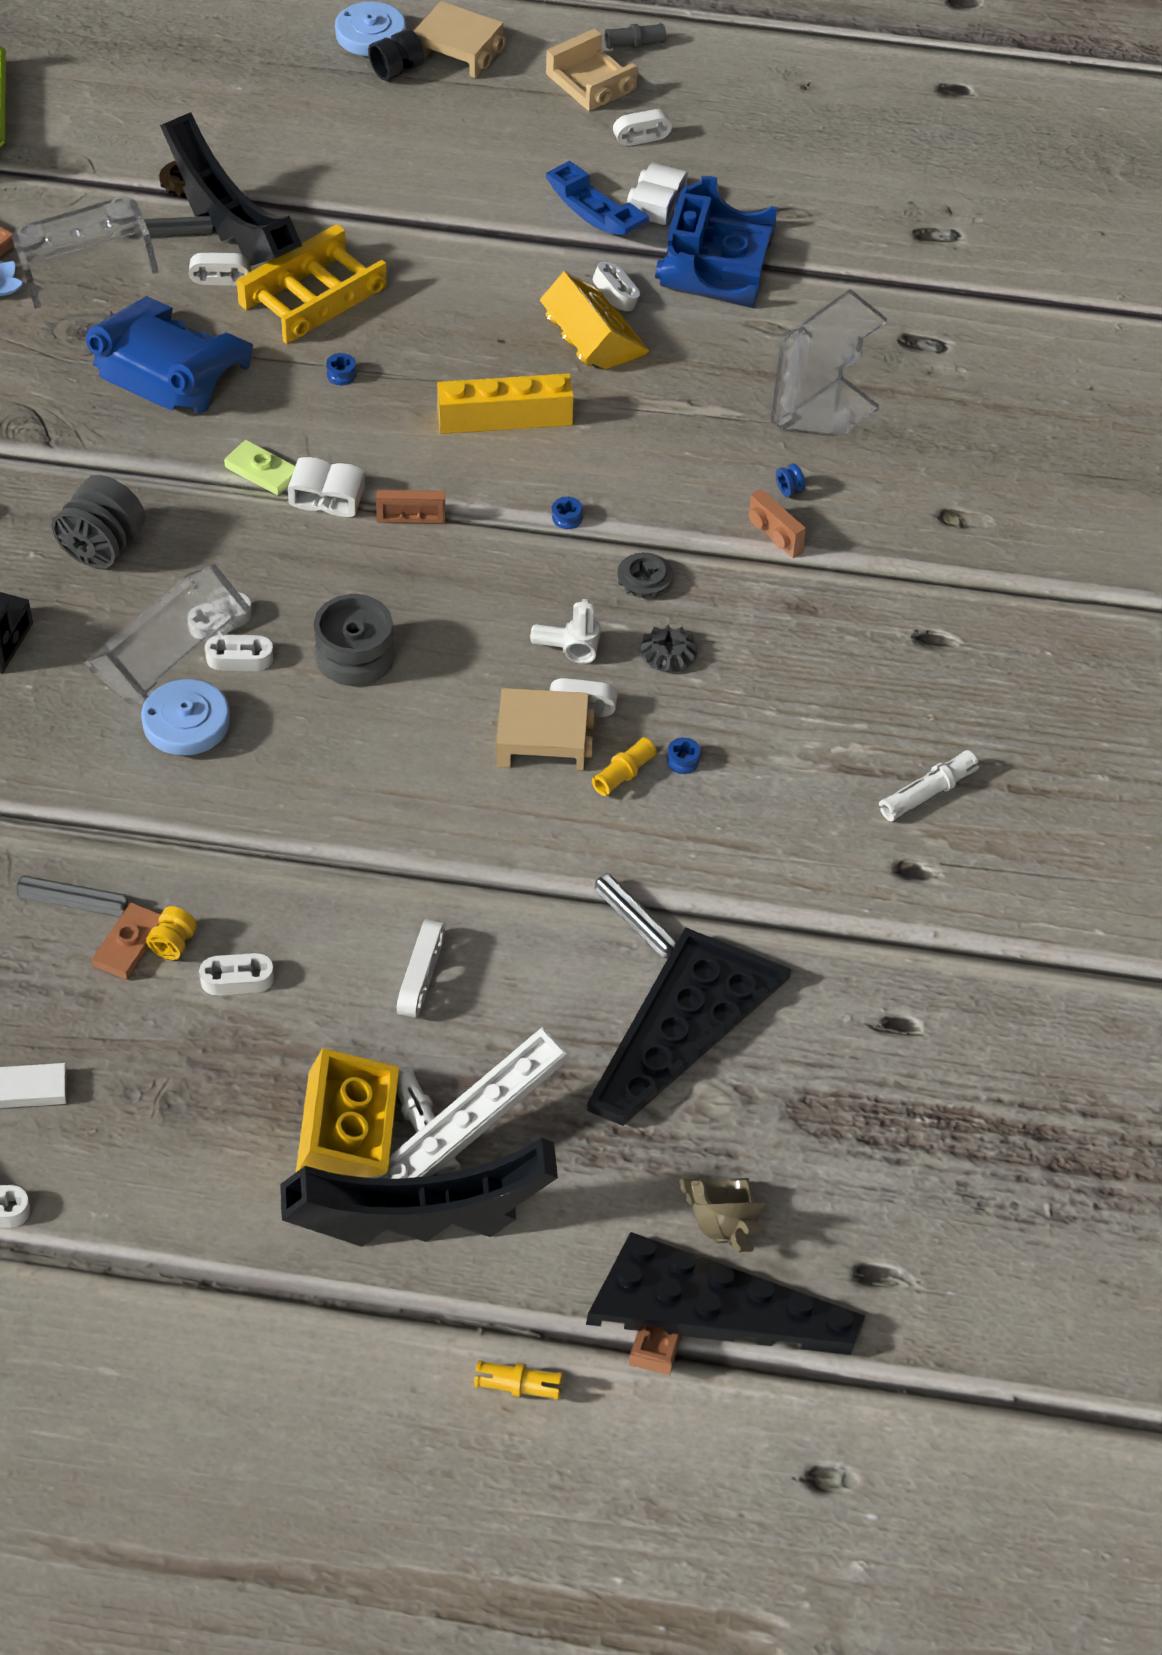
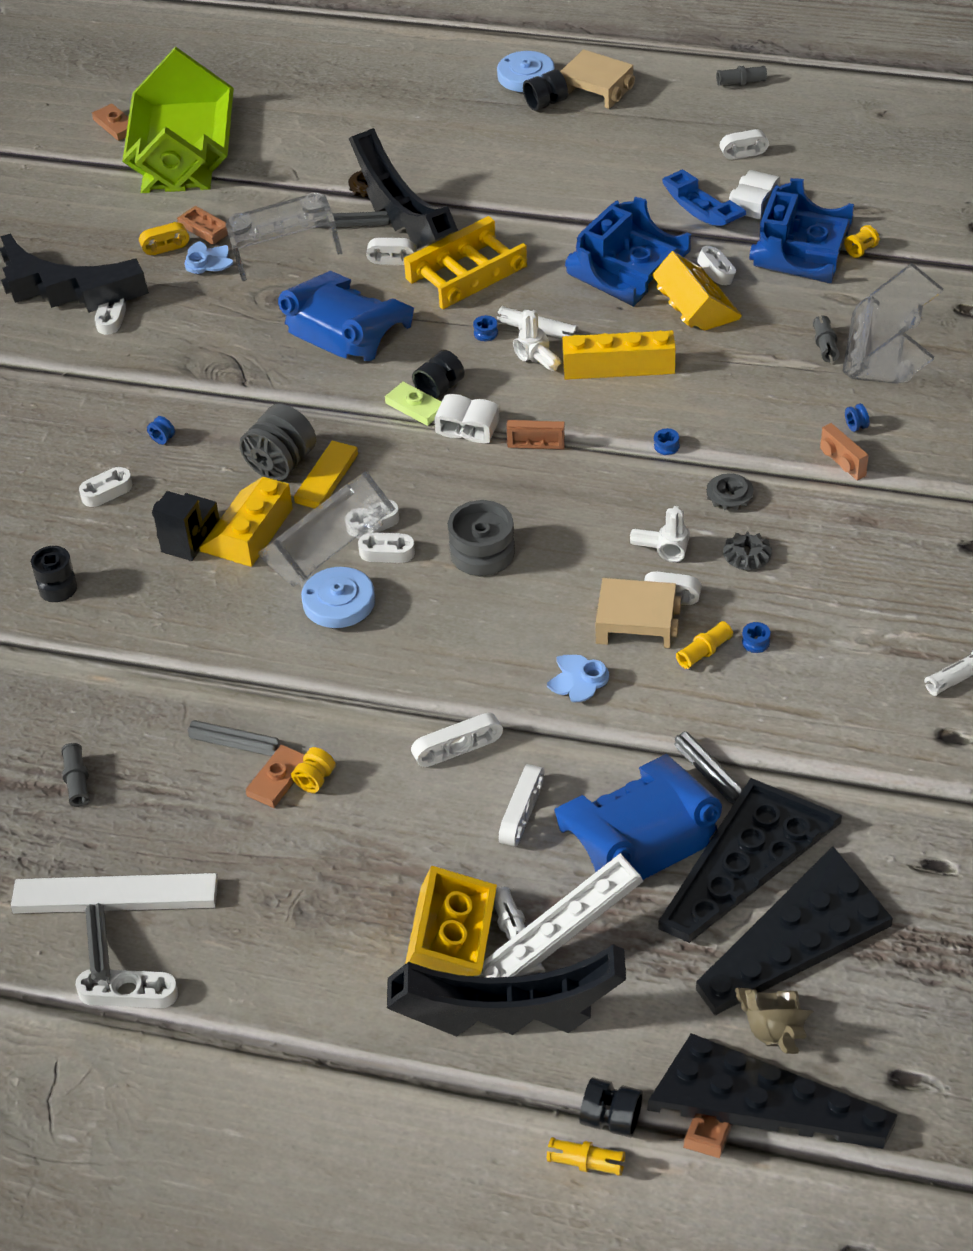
camera: 10 degrees right, 5 degrees down
white beam [199,953,274,995] -> none
tan panel [546,28,638,112] -> none
none -> yellow slope [199,477,293,567]
none -> yellow tile [294,440,358,510]
none -> white beam [411,713,503,767]
none -> black wheel [412,350,465,399]
none -> white pin [497,306,579,339]
none -> white axle [513,310,561,371]
none -> light blue plate [547,655,609,702]
none -> blue piece [554,754,722,880]
none -> blue piece [565,197,691,307]
none -> black wheel [579,1077,643,1138]
none -> black wing [696,846,893,1015]
none -> dark grey pin [813,315,840,362]
none -> yellow bush [844,225,880,258]

